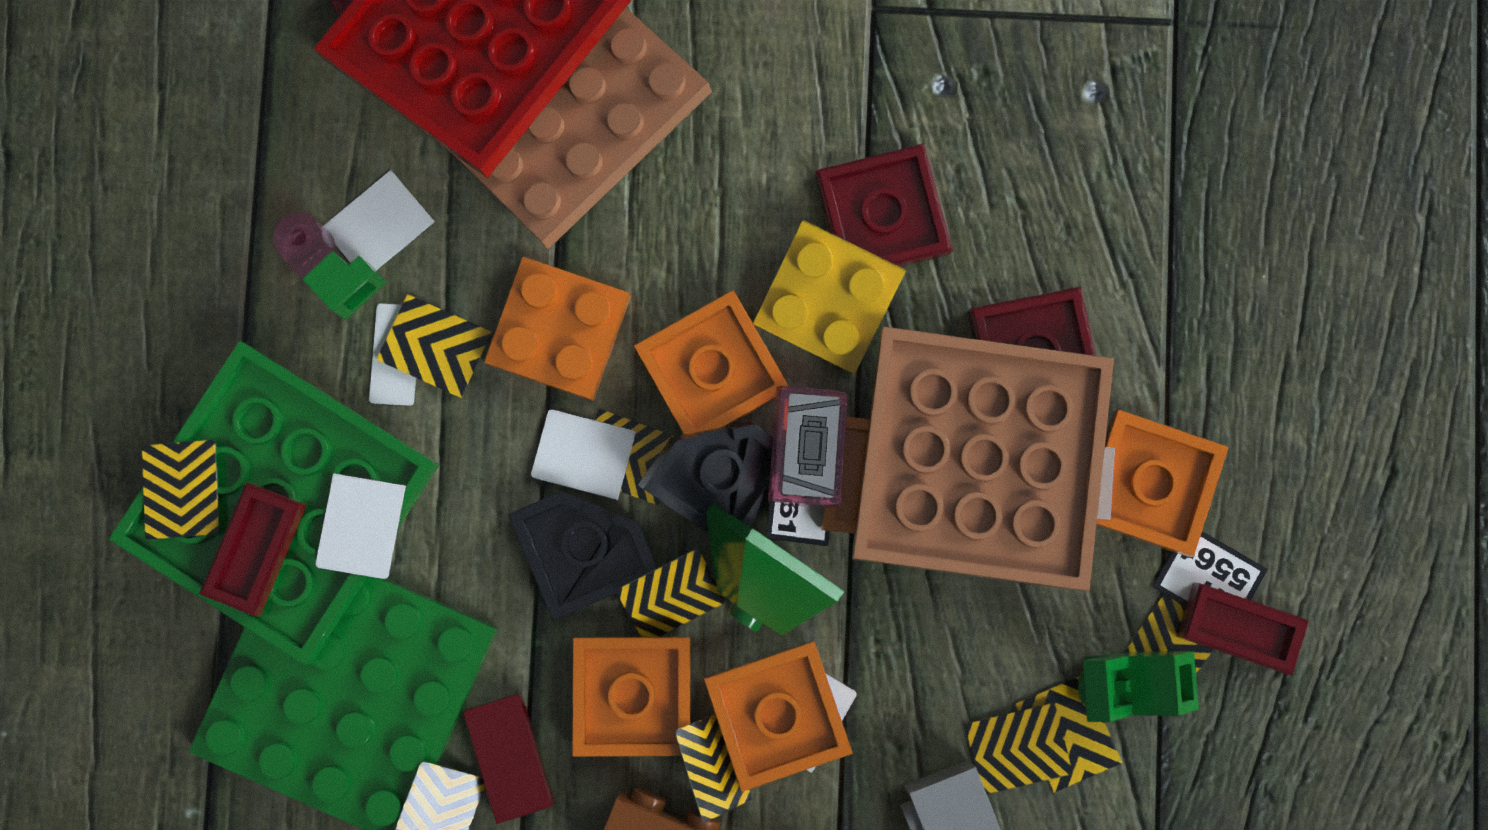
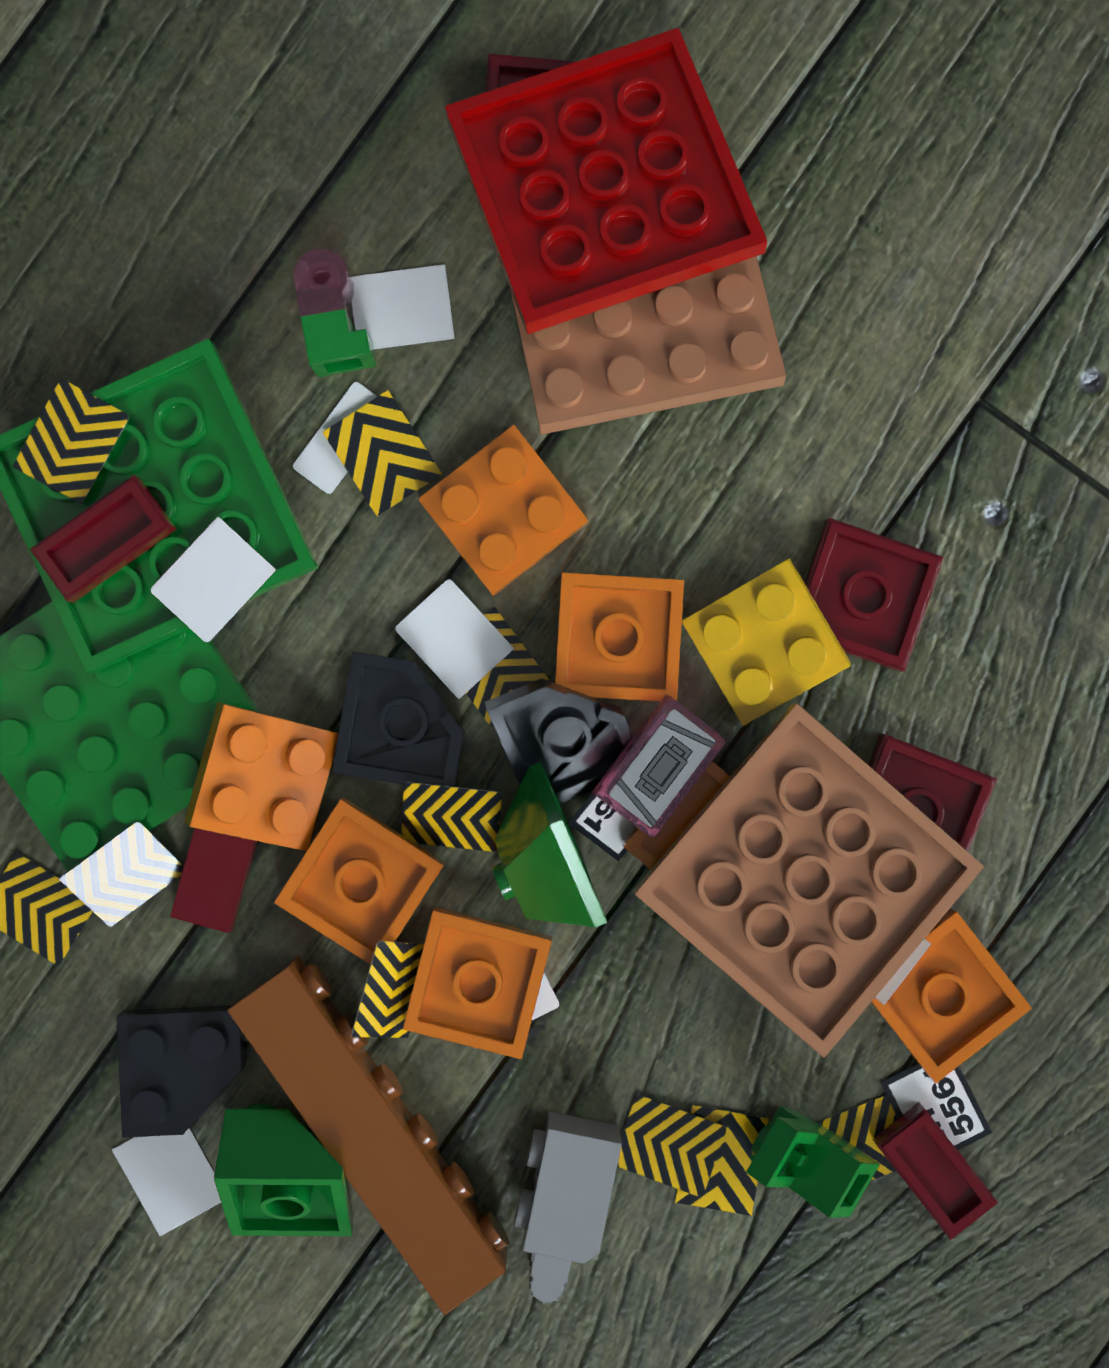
camera: 25 degrees right, 5 degrees up
none -> orange plate [184,702,339,851]

